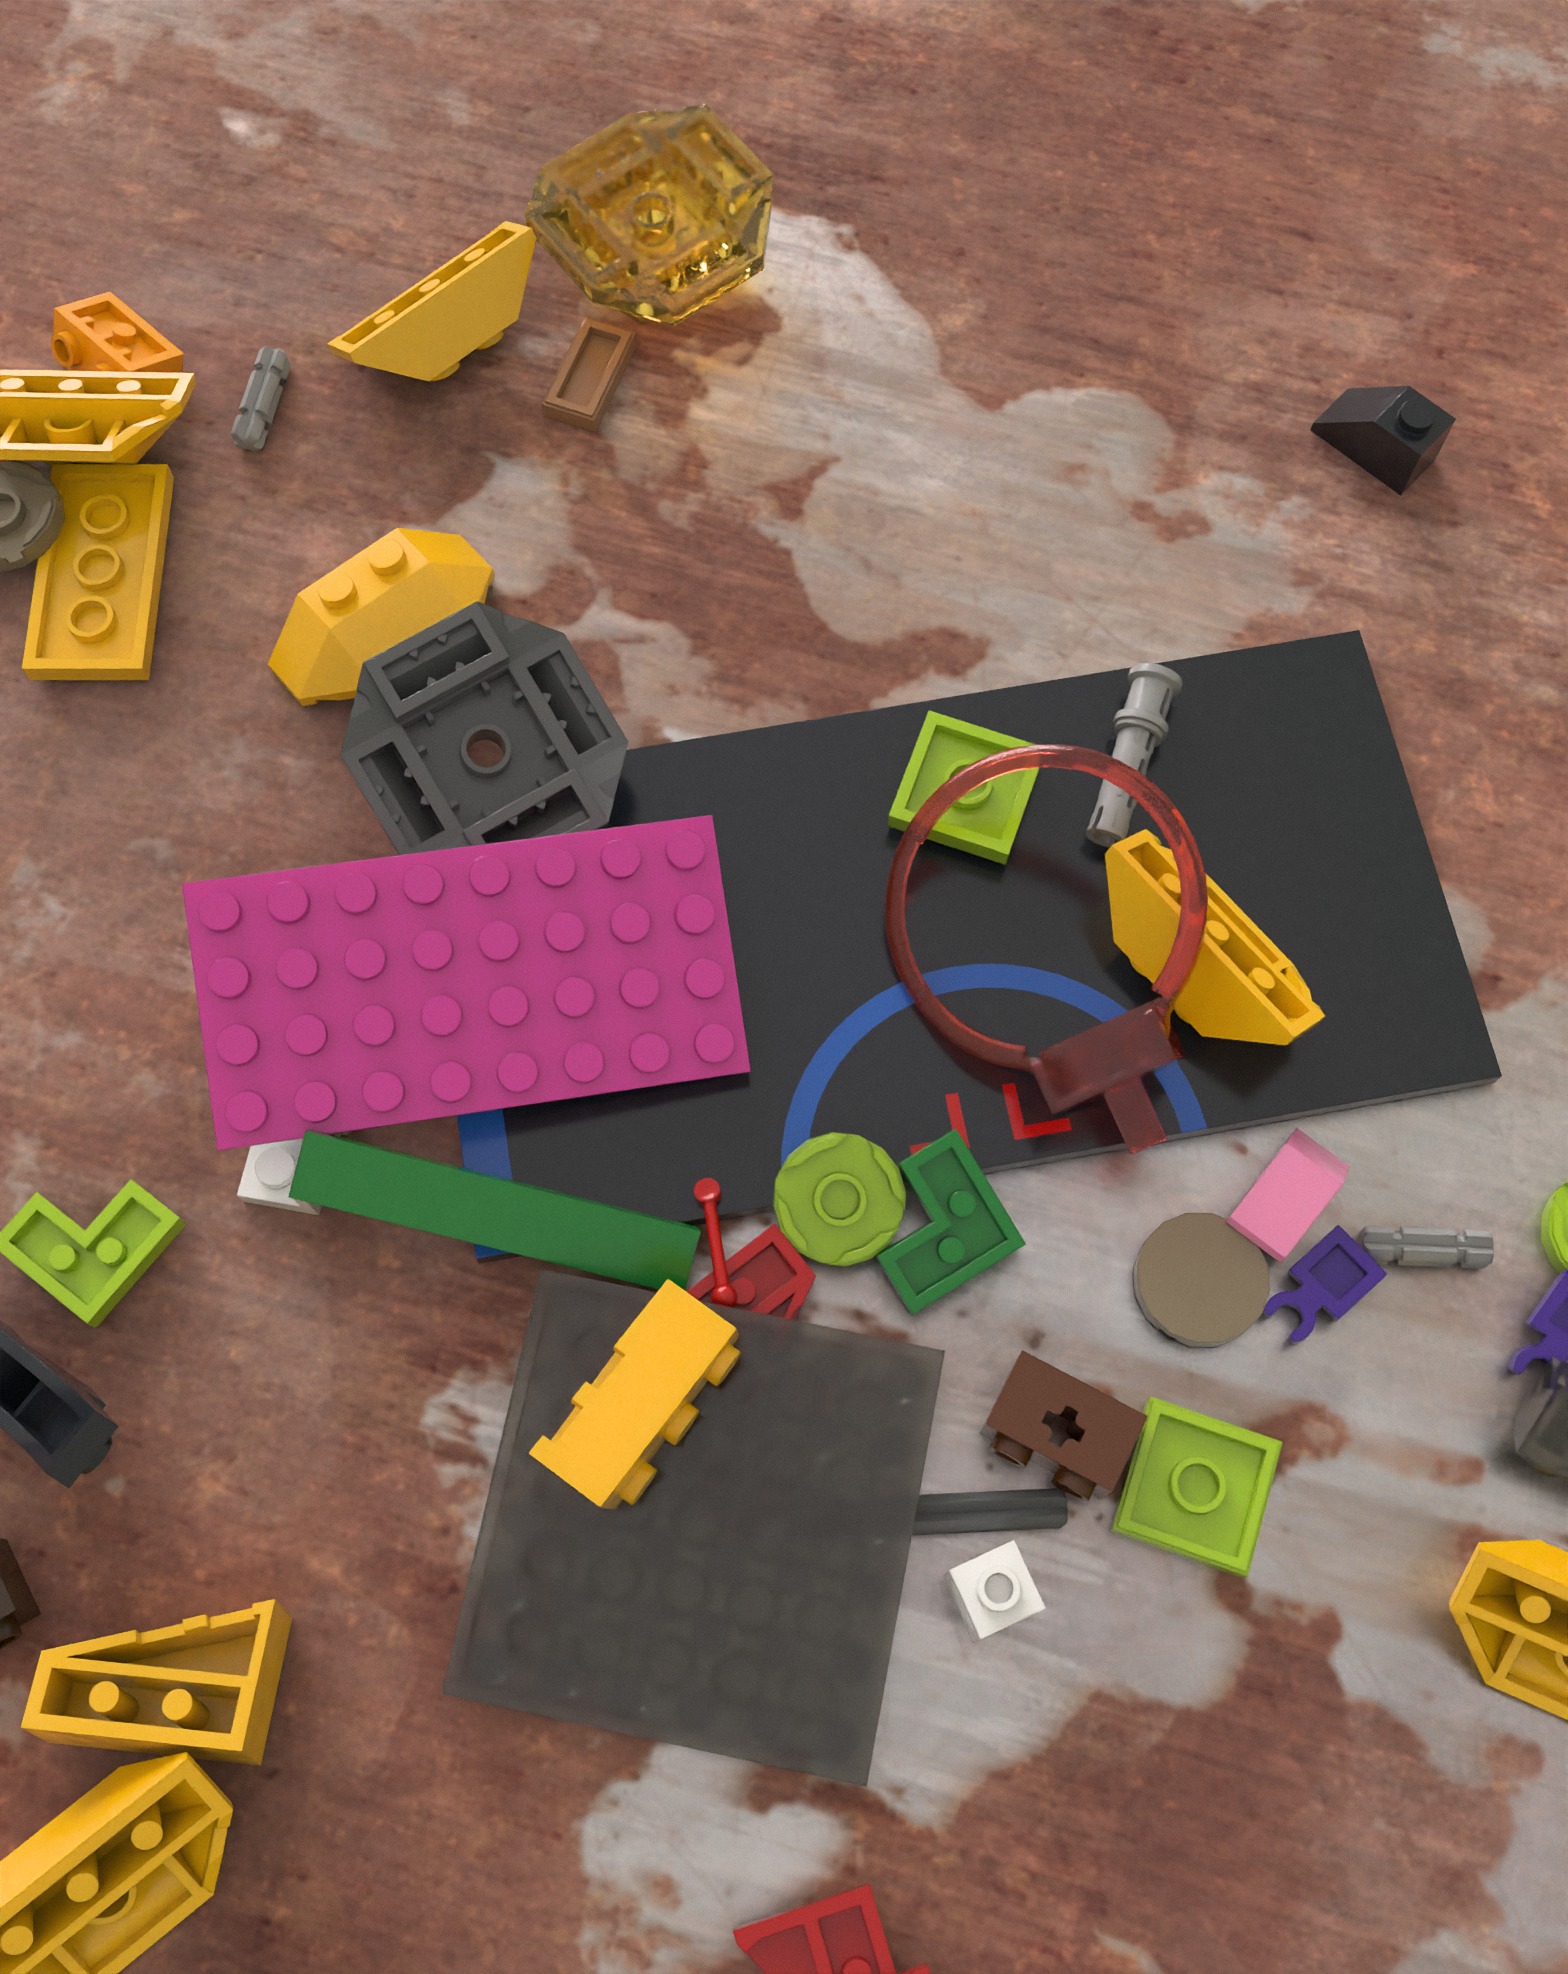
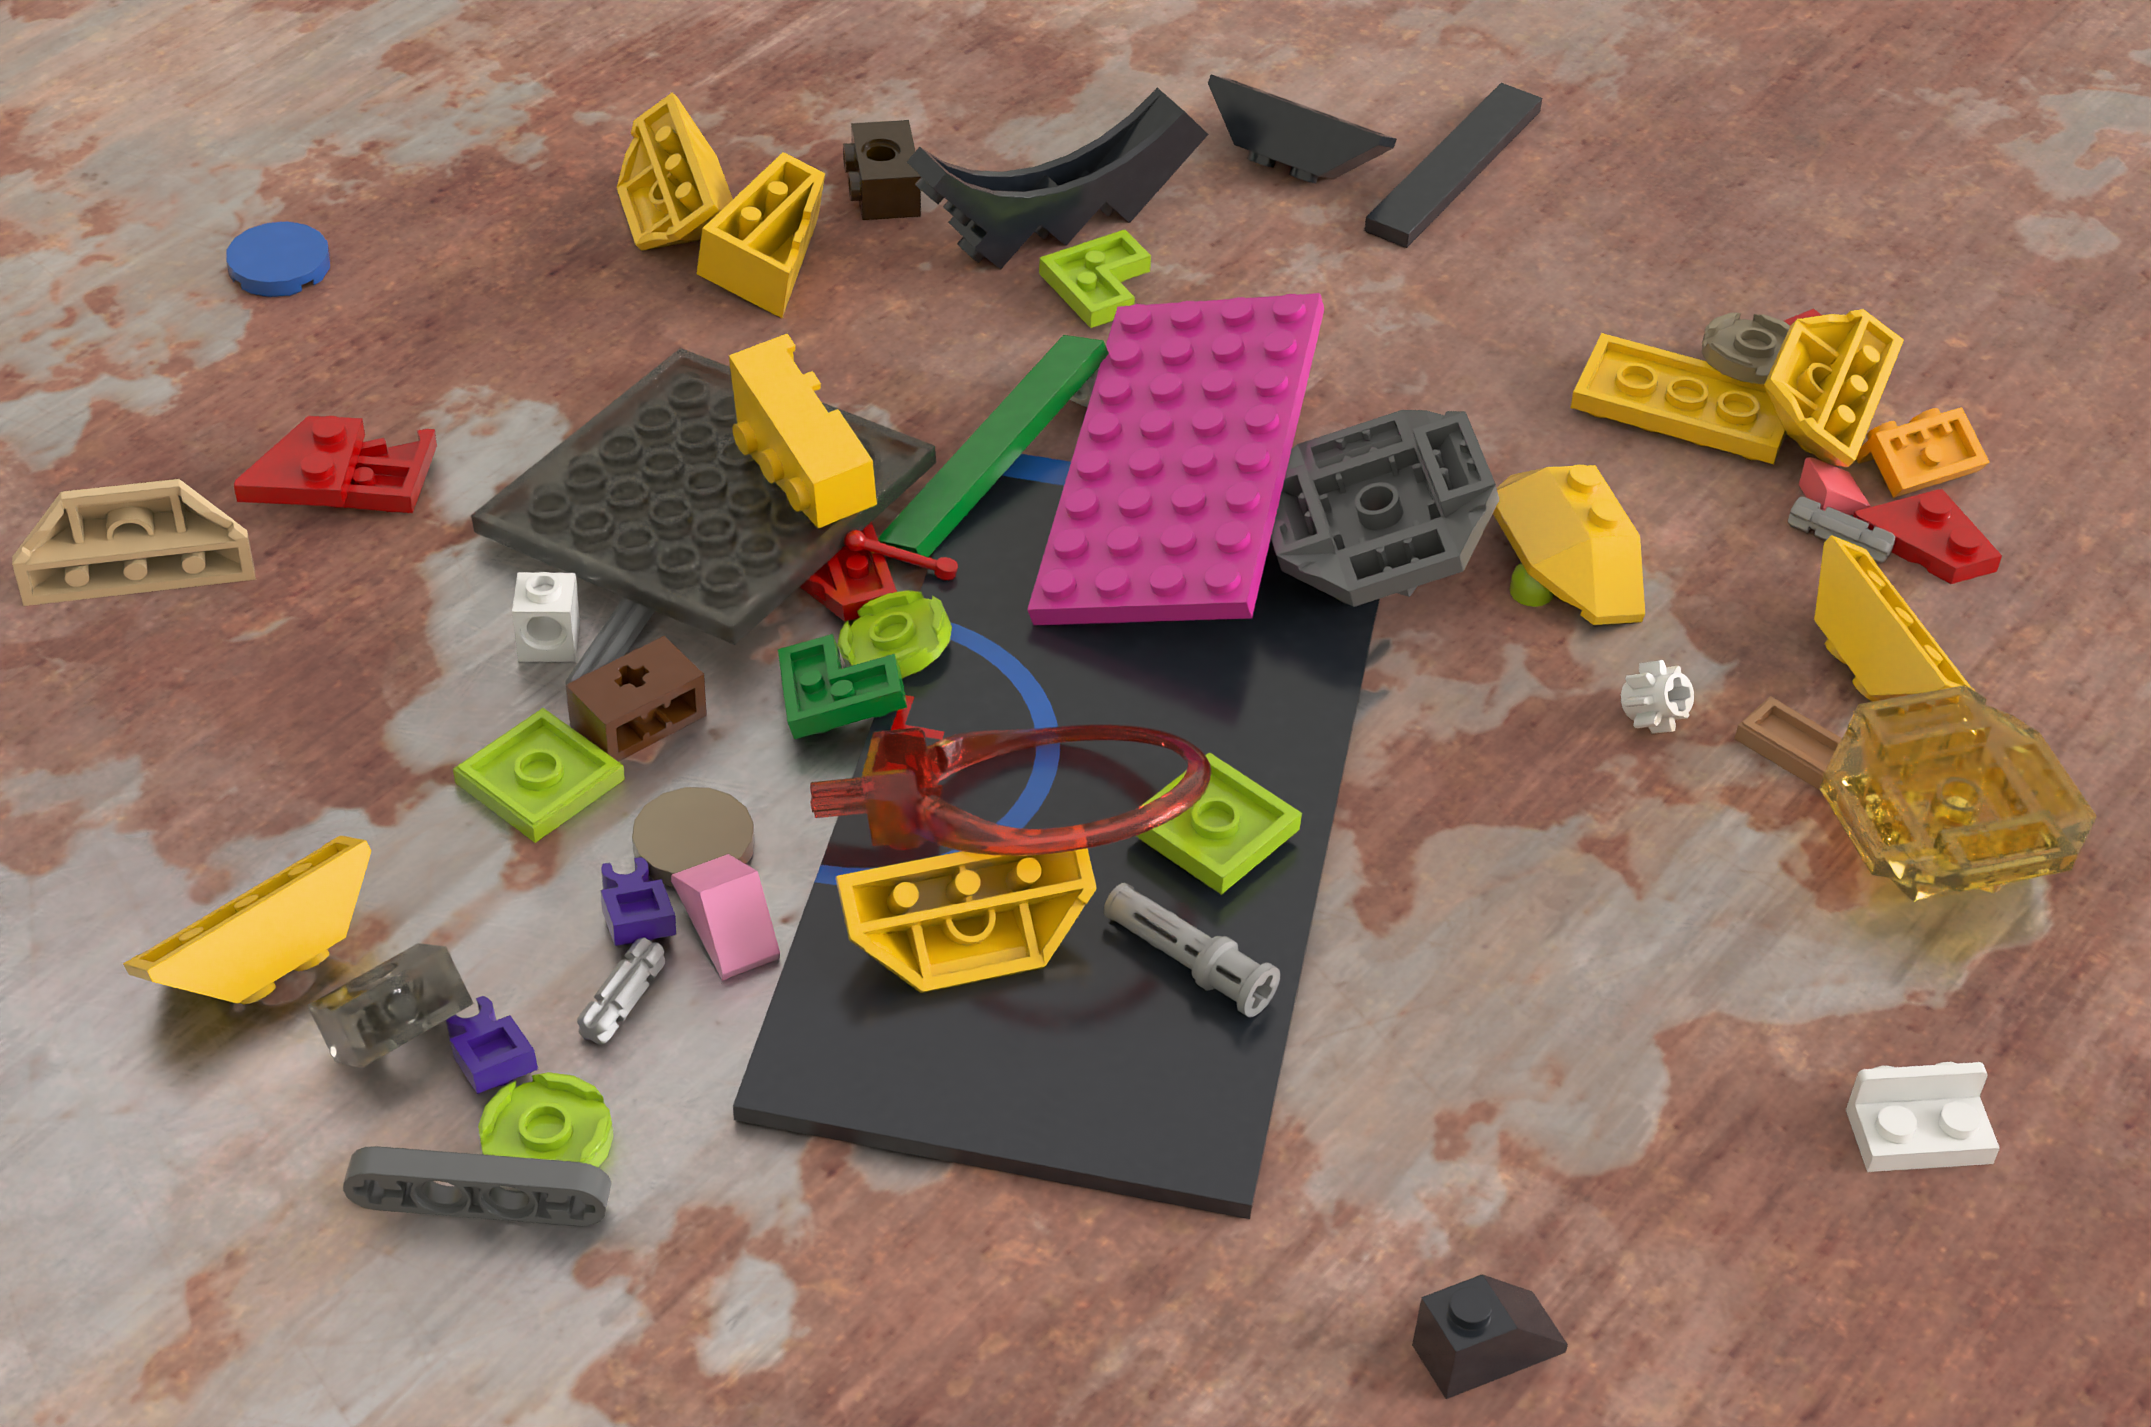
camera: 110 degrees right, 25 degrees down
none -> white gear [1621,660,1694,734]
none -> coral slope [1799,457,1871,515]
none -> white bracket [1846,1062,1999,1172]
none -> red wing [1853,488,2002,584]

